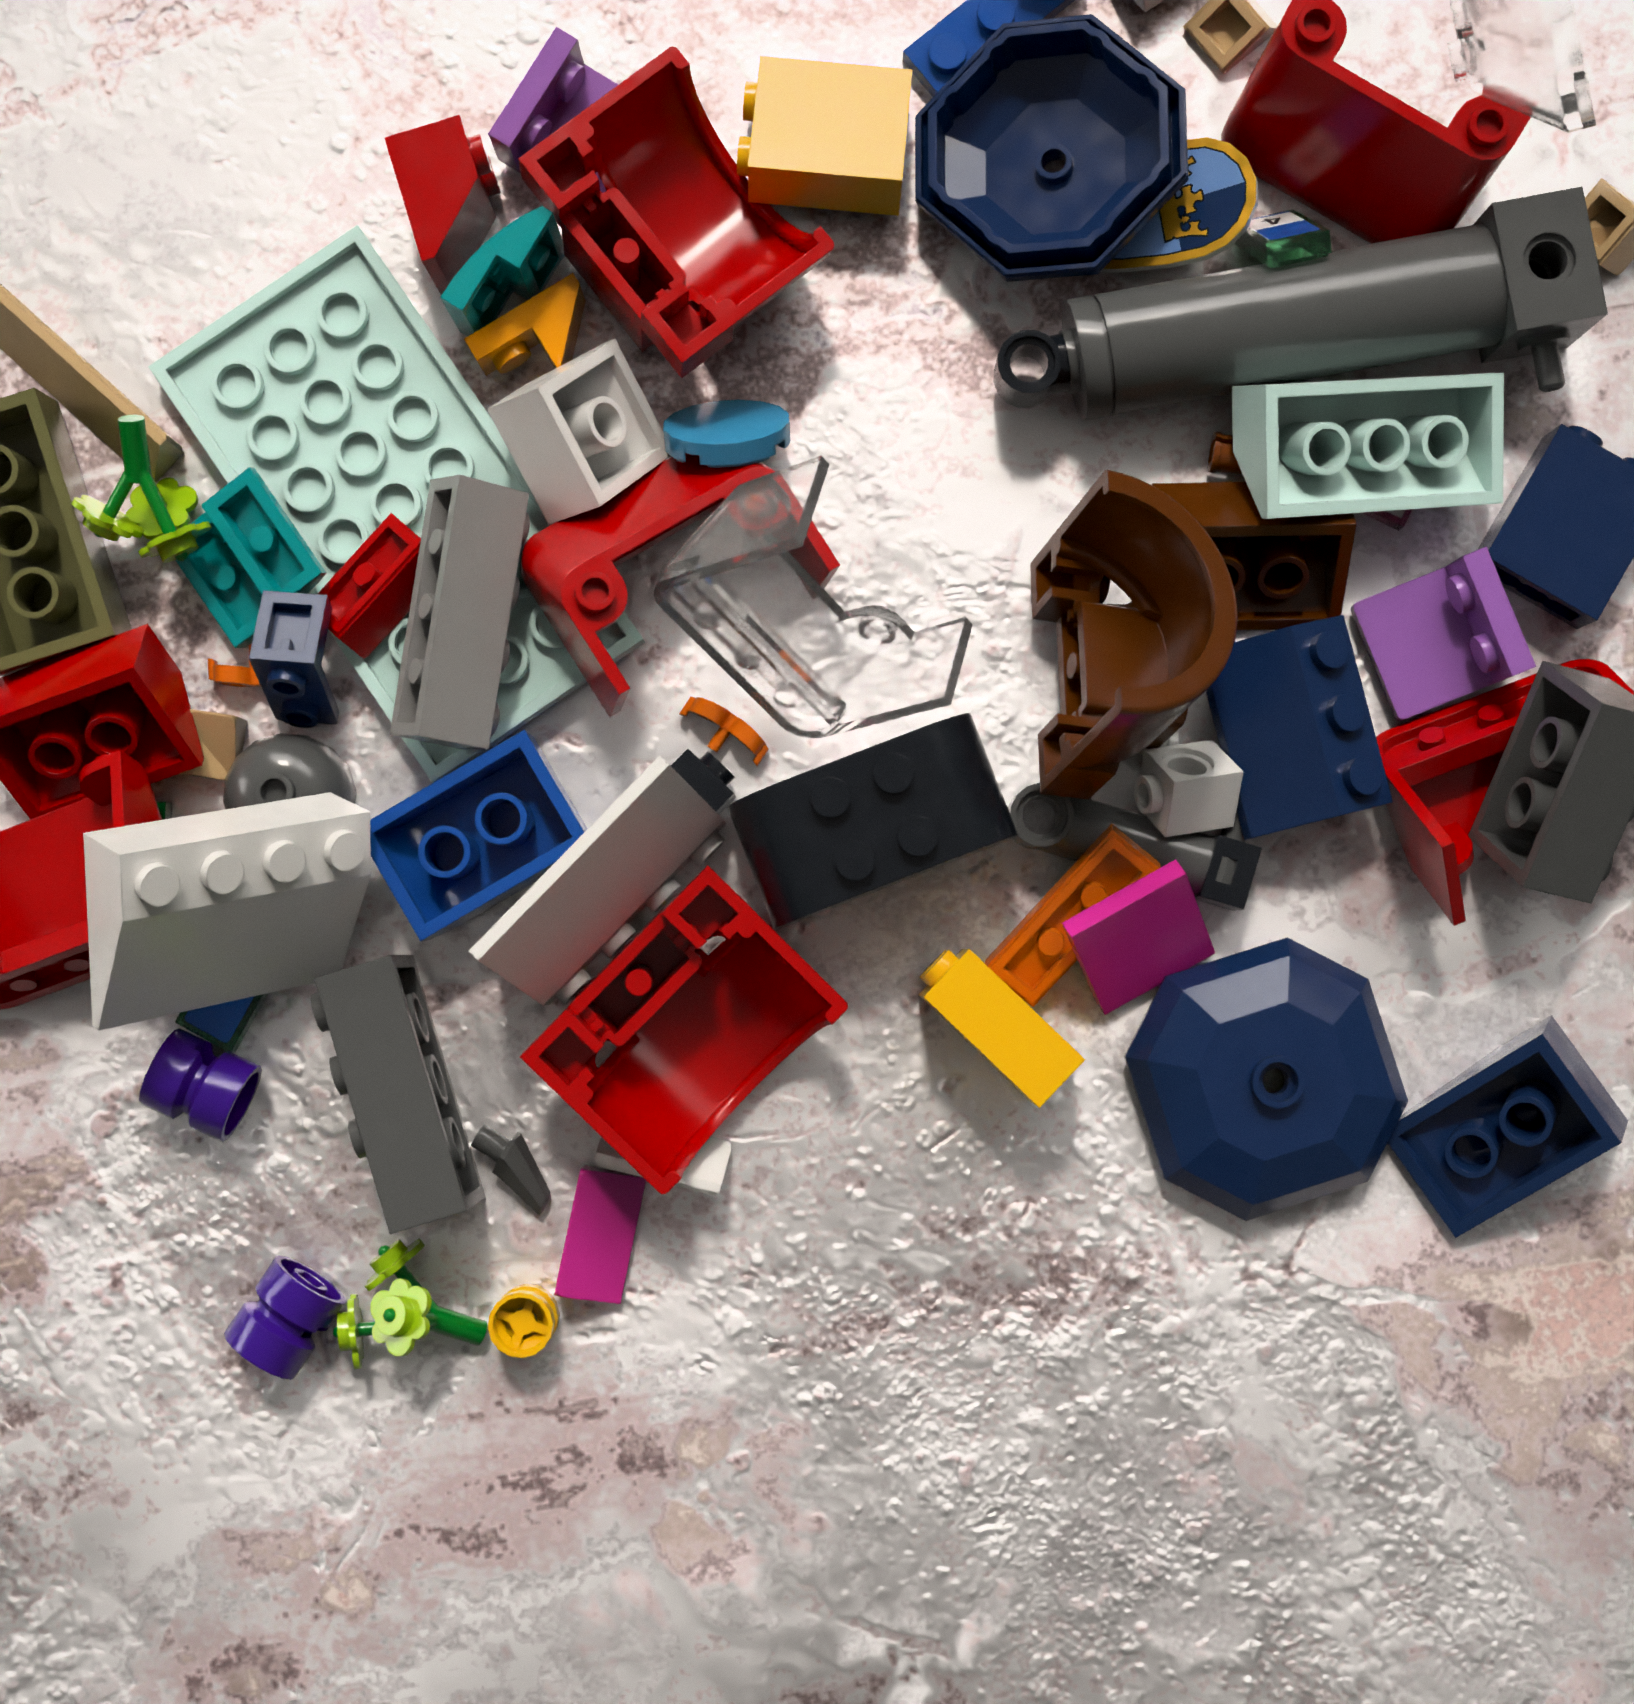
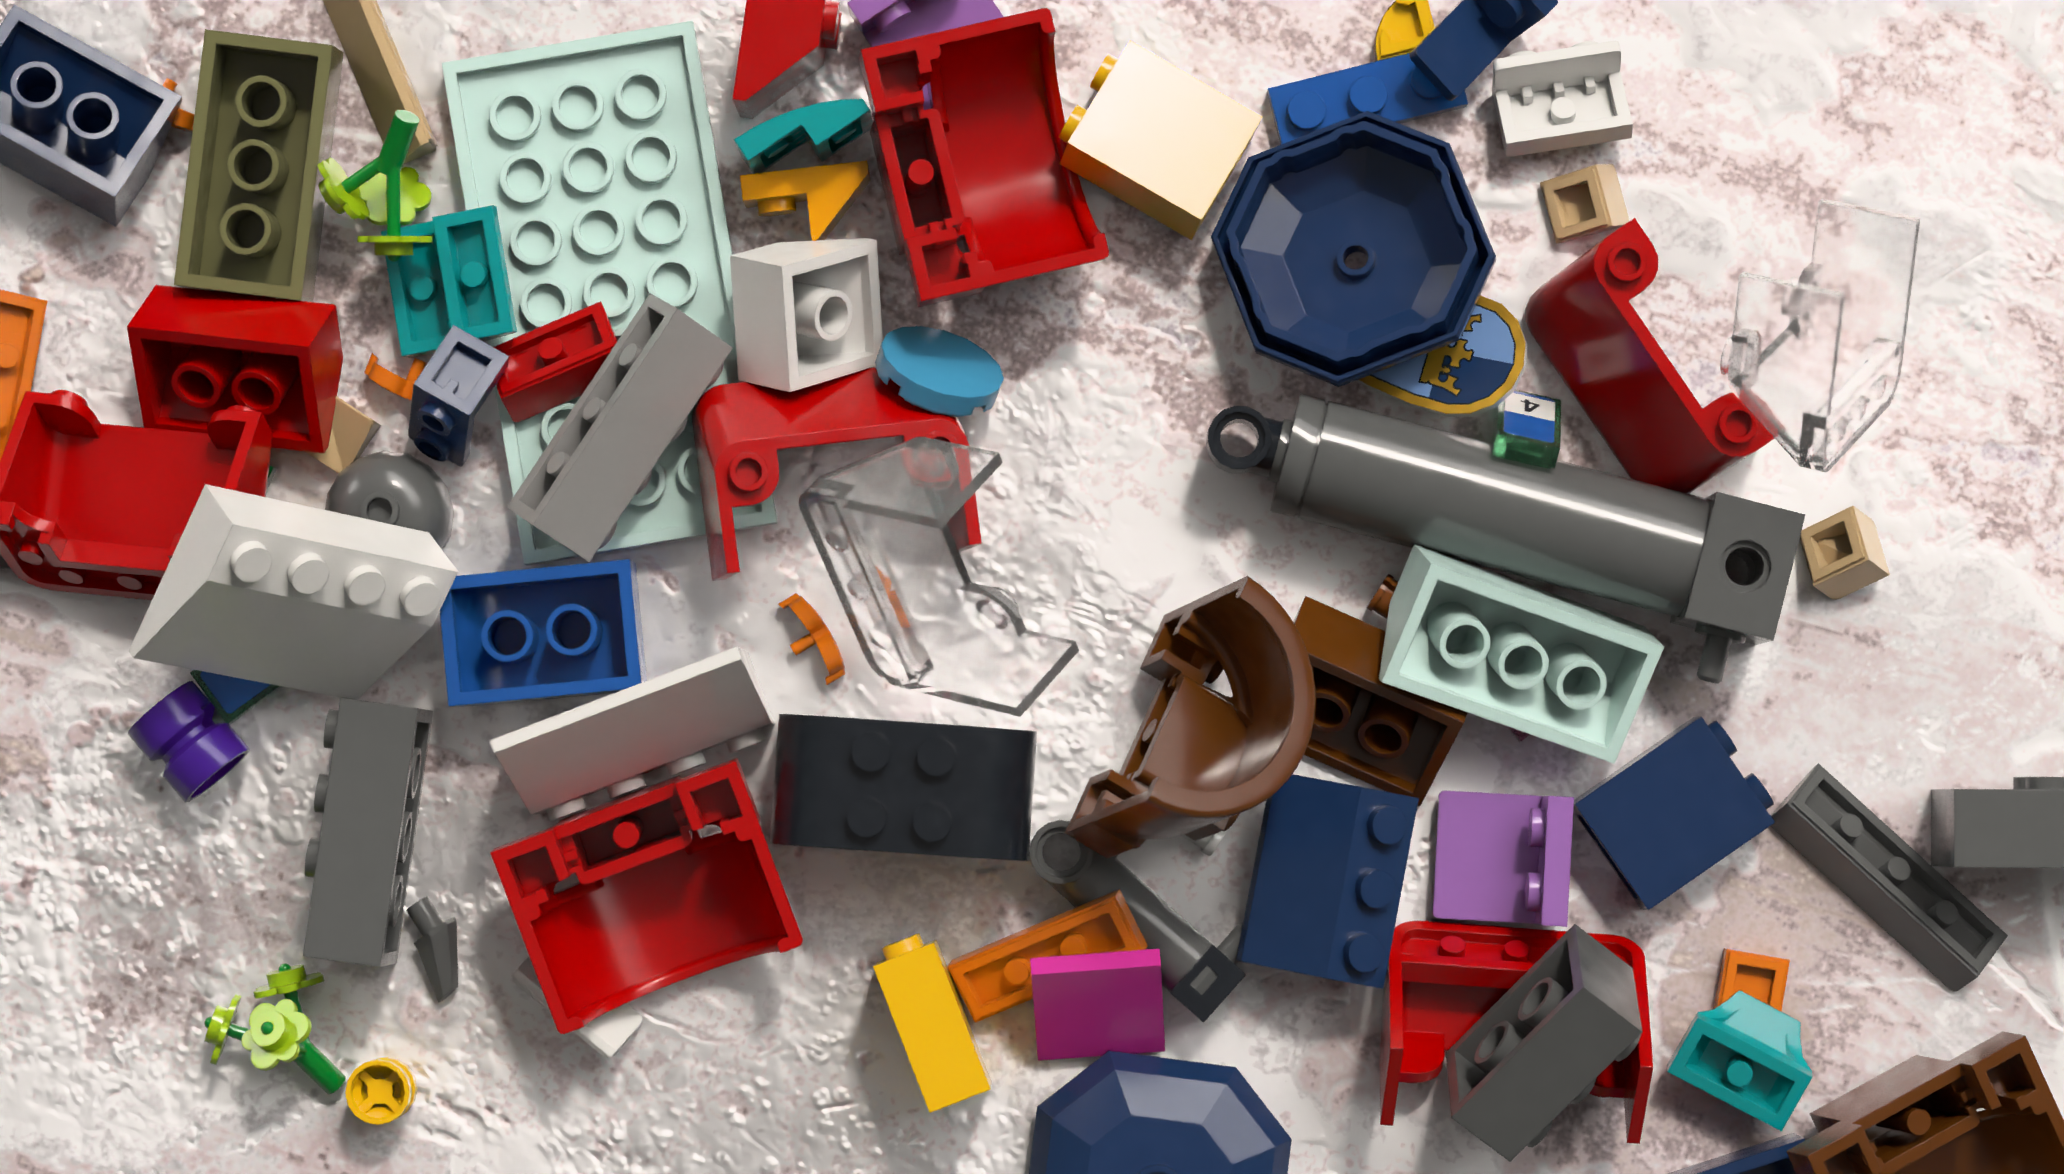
camera: 25 degrees right, 0 degrees up
dark purple wheel [224,1255,347,1380] -> none
dark pink slope [554,1165,646,1304] -> none
black plate [671,749,736,815] -> none
white brick [1134,740,1244,837] -> none

